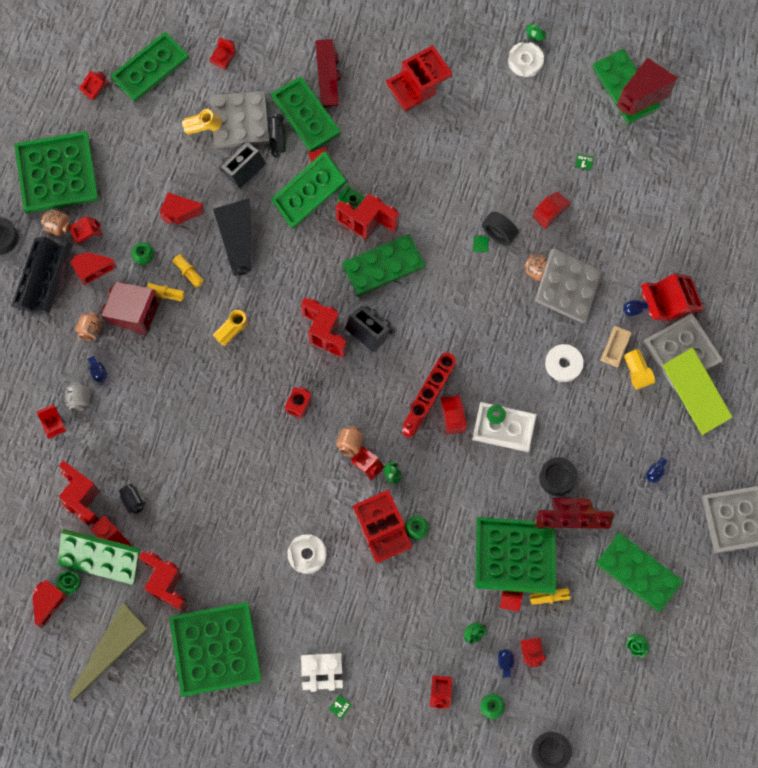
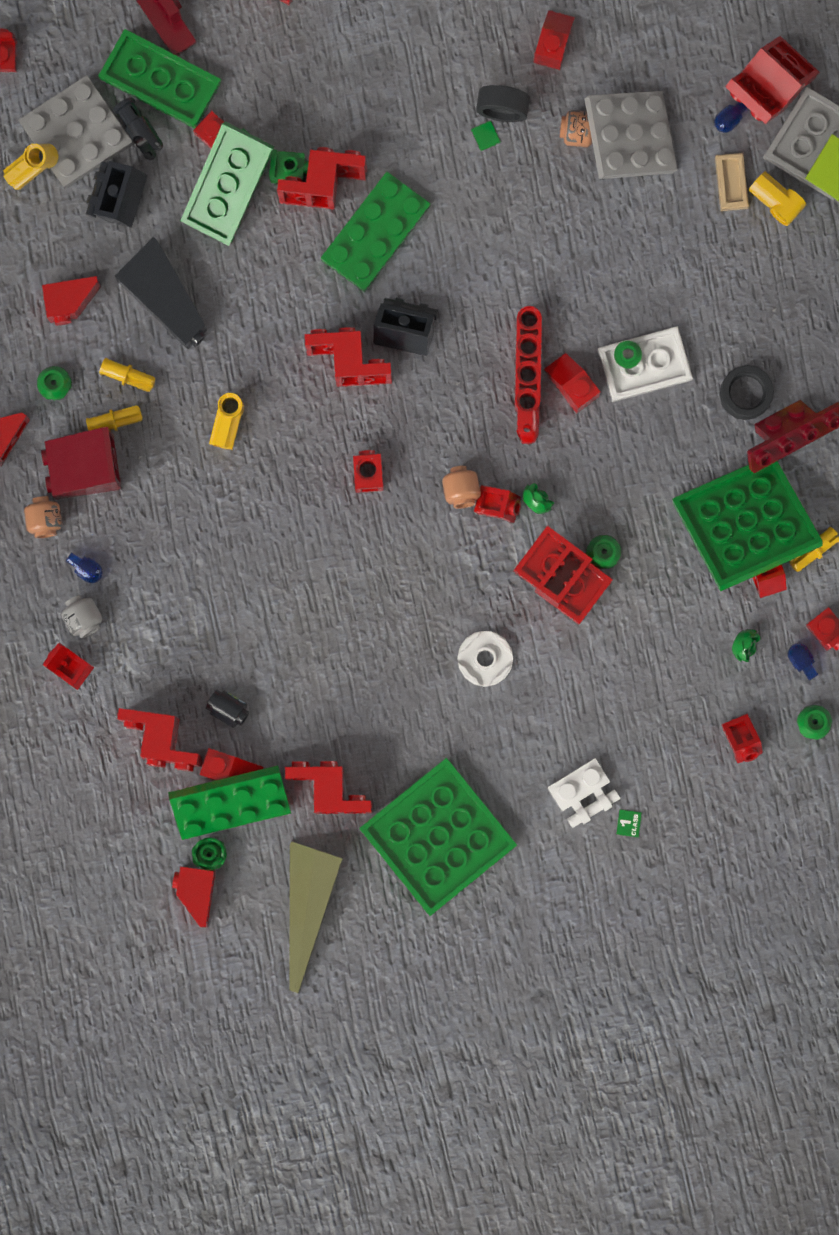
camera: 25 degrees left, 10 degrees up
white tile [545,344,583,382] -> none

